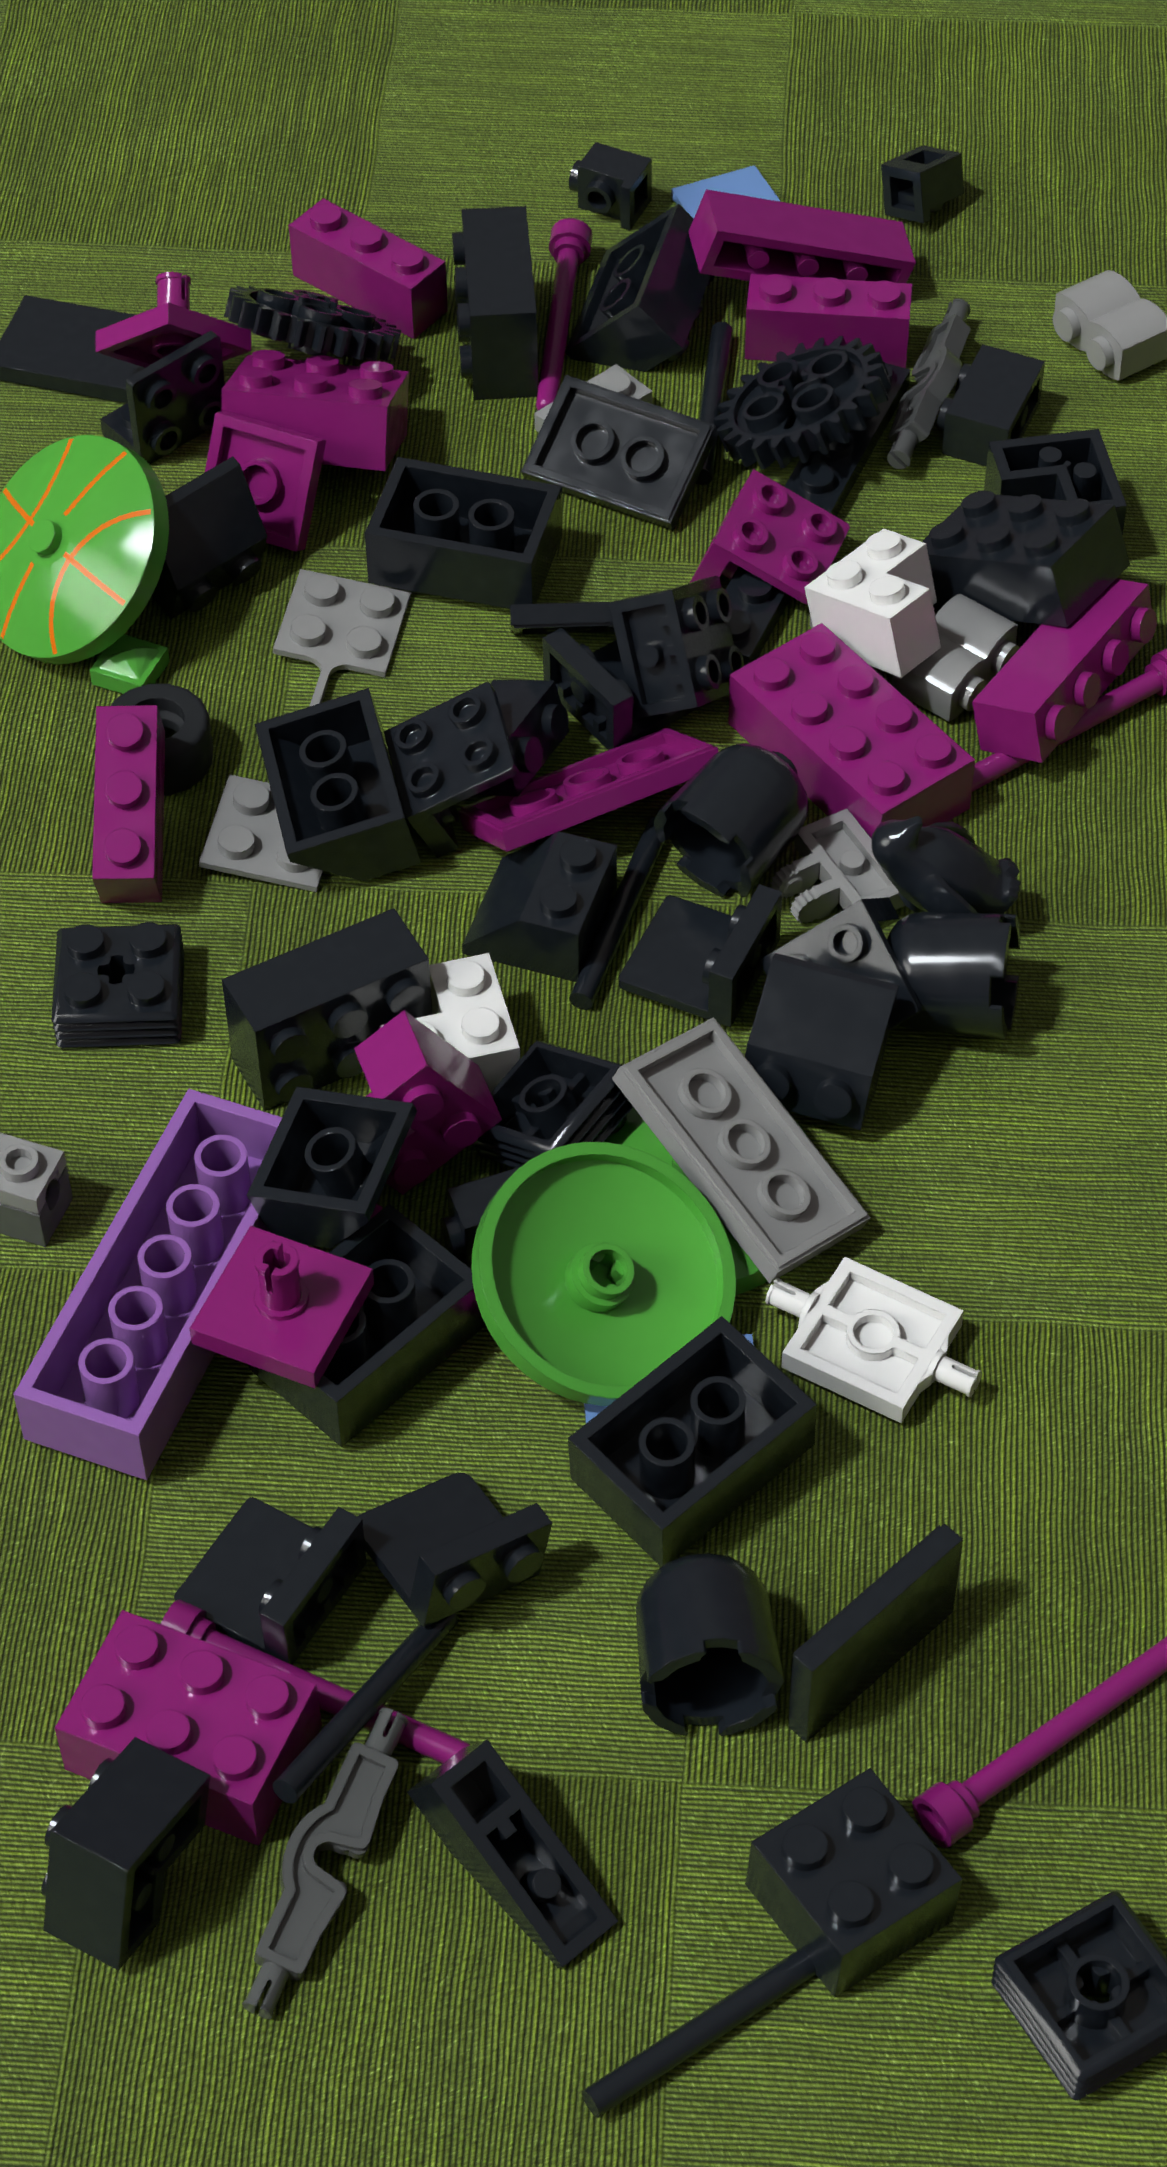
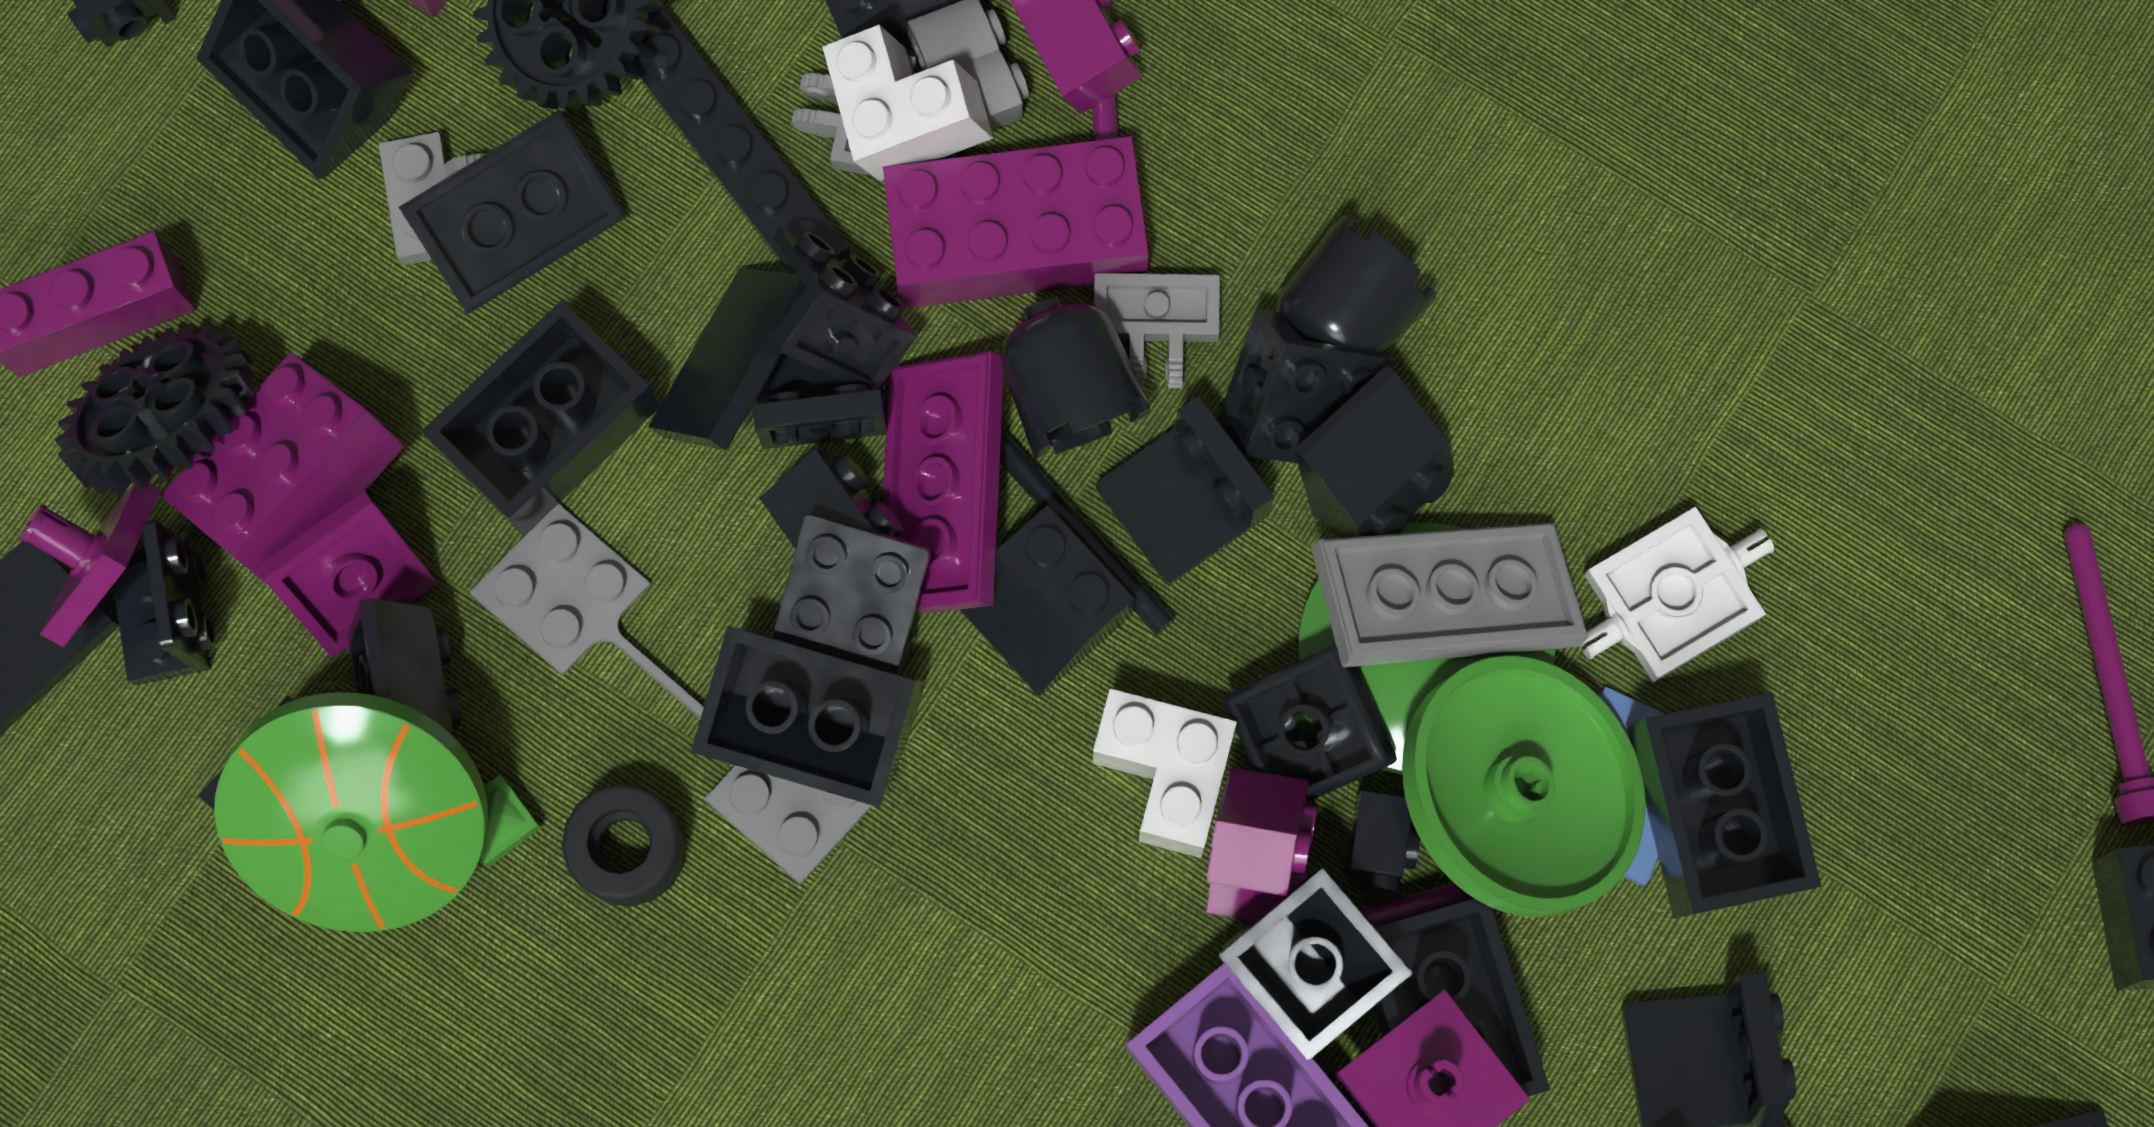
camera: 60 degrees left, 25 degrees up
black brick [51,922,185,1048] -> none
magenta brick [92,705,165,903] -> none
black brick [222,908,432,1111] -> none
black brick [452,206,538,400] -> none
magenta piece [536,218,593,411] -> none
black cylinder [636,1553,784,1736] -> none
magenta bracket [690,469,850,605] -> none
black bar [696,322,733,485] -> none
black tile [788,1523,963,1743] -> none
black animal [871,816,1021,914] -> none

